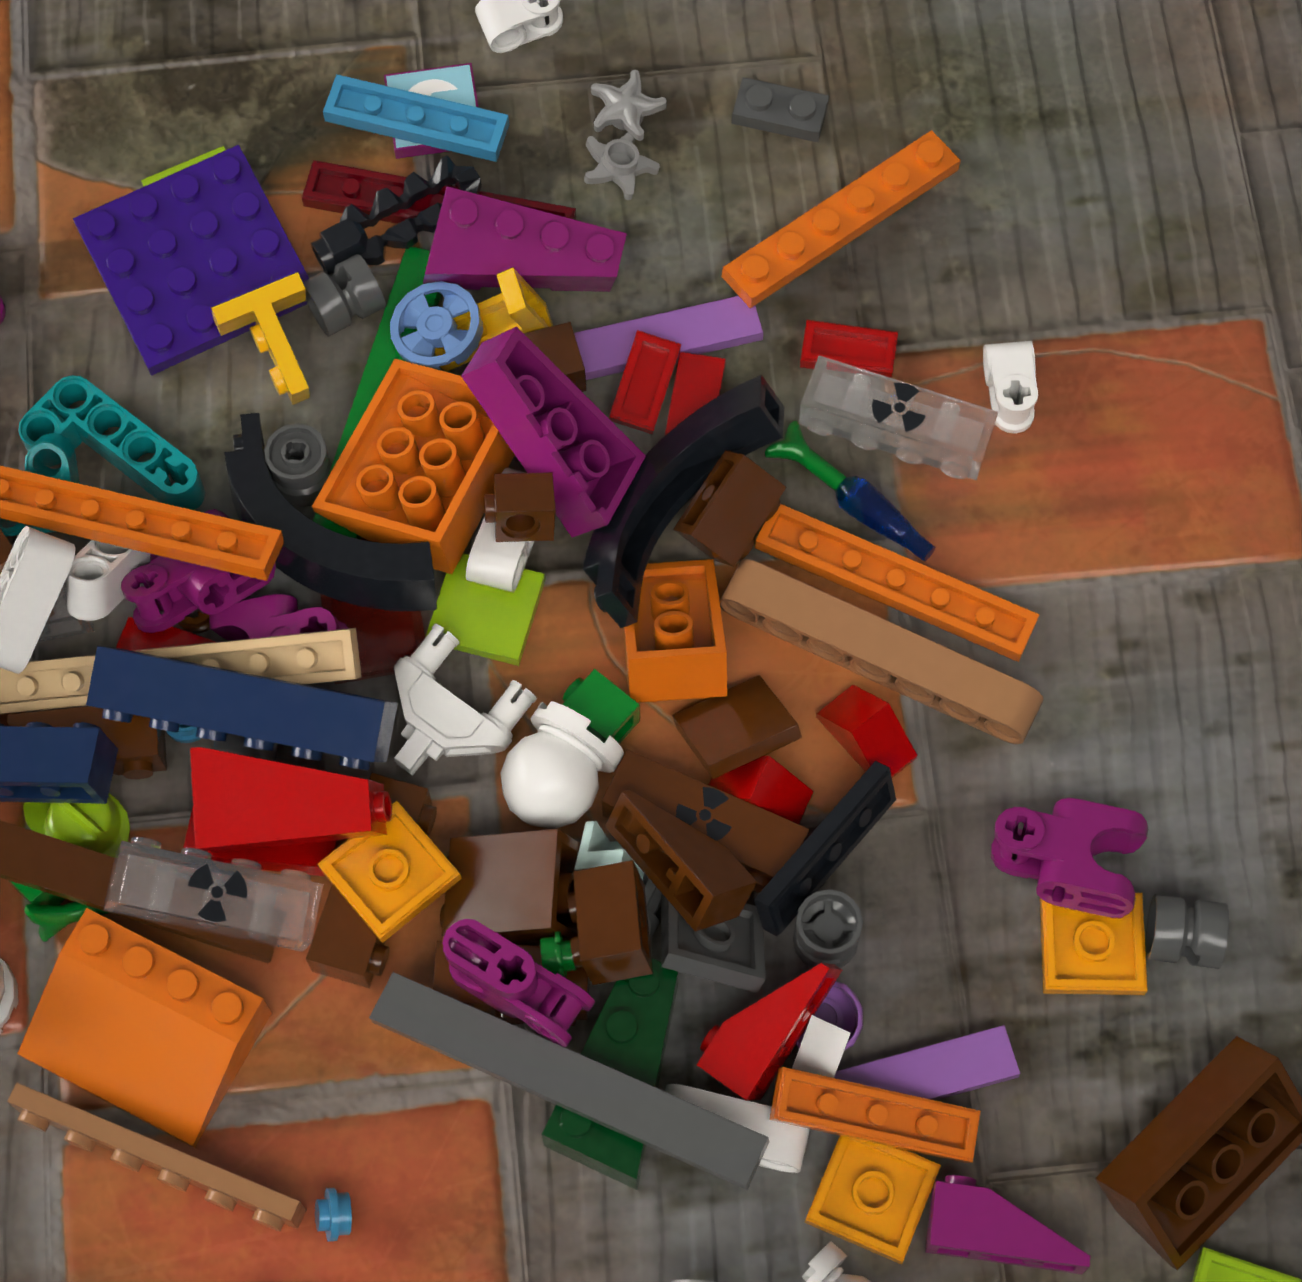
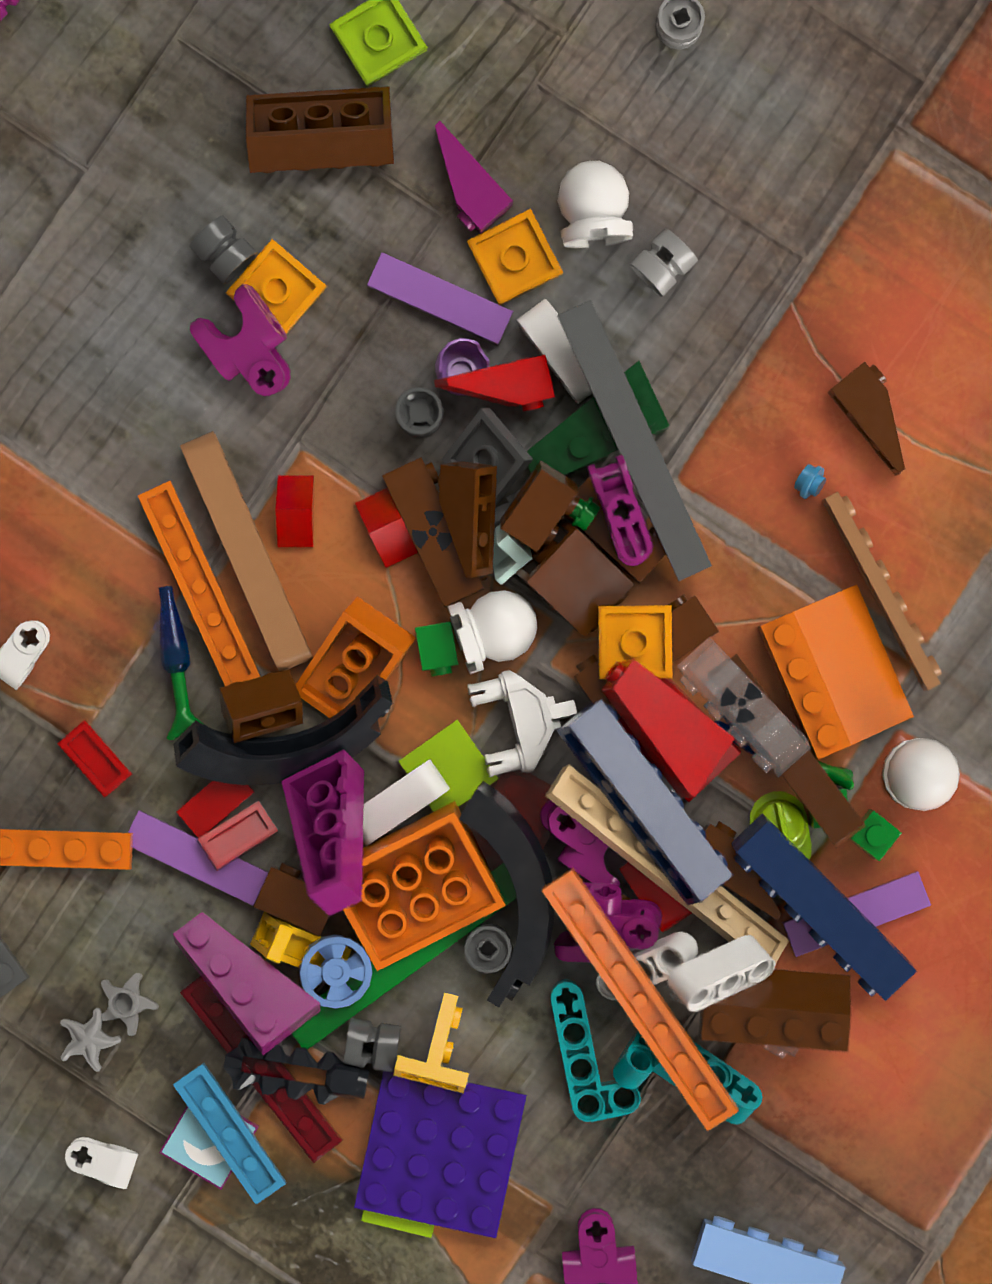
camera: 140 degrees left, 20 degrees up
reddish brown brick [484,472,556,542] -> none
reddish brown tile [672,675,802,779] -> none
black tile [754,761,897,937] -> none
orange tile [769,1067,981,1163] -> none
white sticker [792,1015,851,1078] -> none
clear brick [799,355,999,480] -> none

